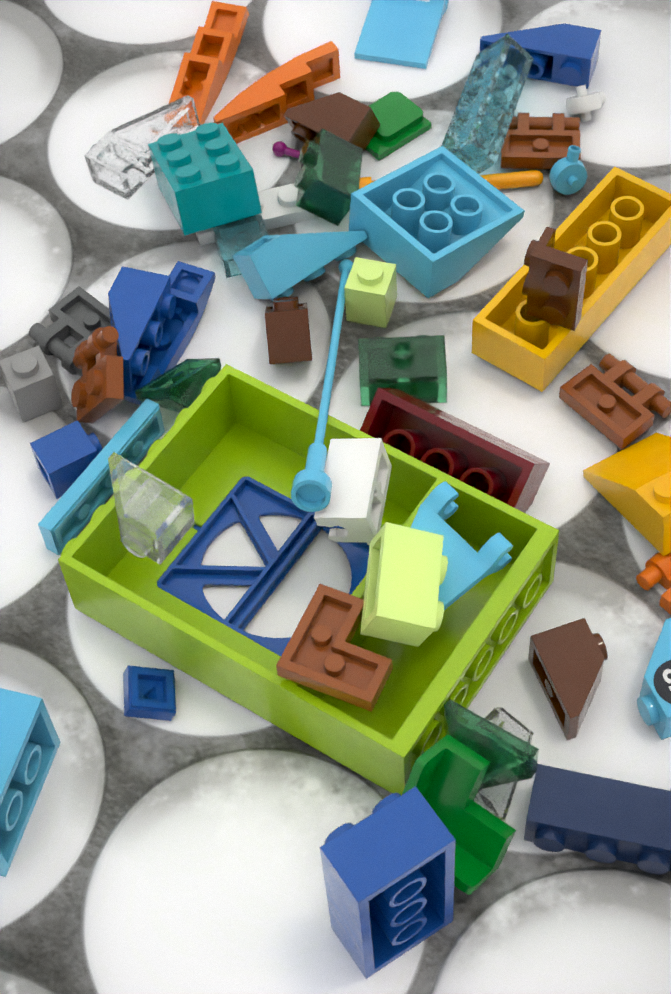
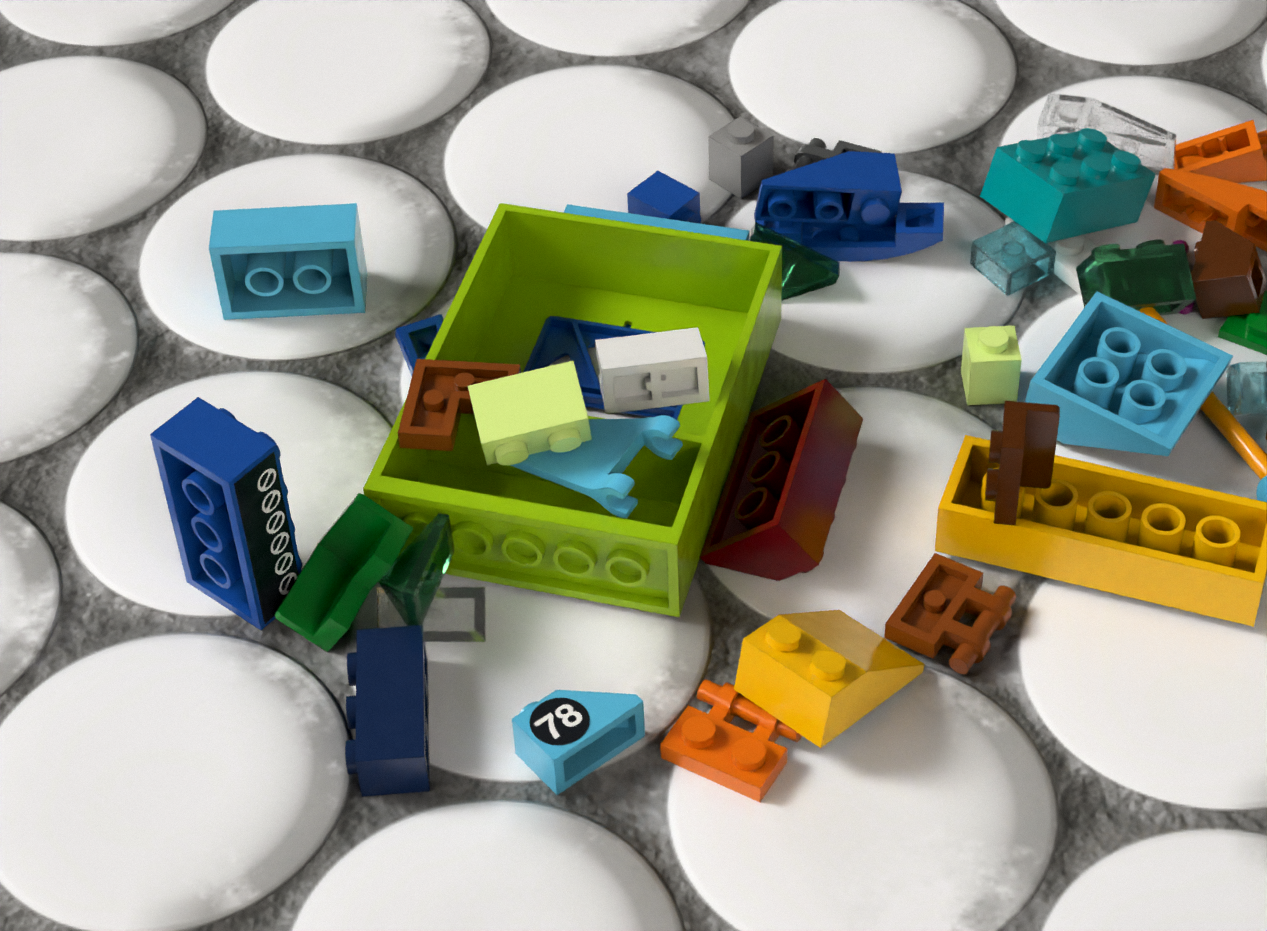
camera: 70 degrees right, 10 degrees down
dark orange plate [71,326,124,423] -> none
clear slope [108,452,194,564] -> none
medium azure slope [232,231,368,302] -> none
reddish brown slope [265,296,312,364] -> none
medium azure piece [291,259,353,512] -> none
clear green brick [358,335,447,406] -> none
reddish brown slope [528,618,608,740] -> none

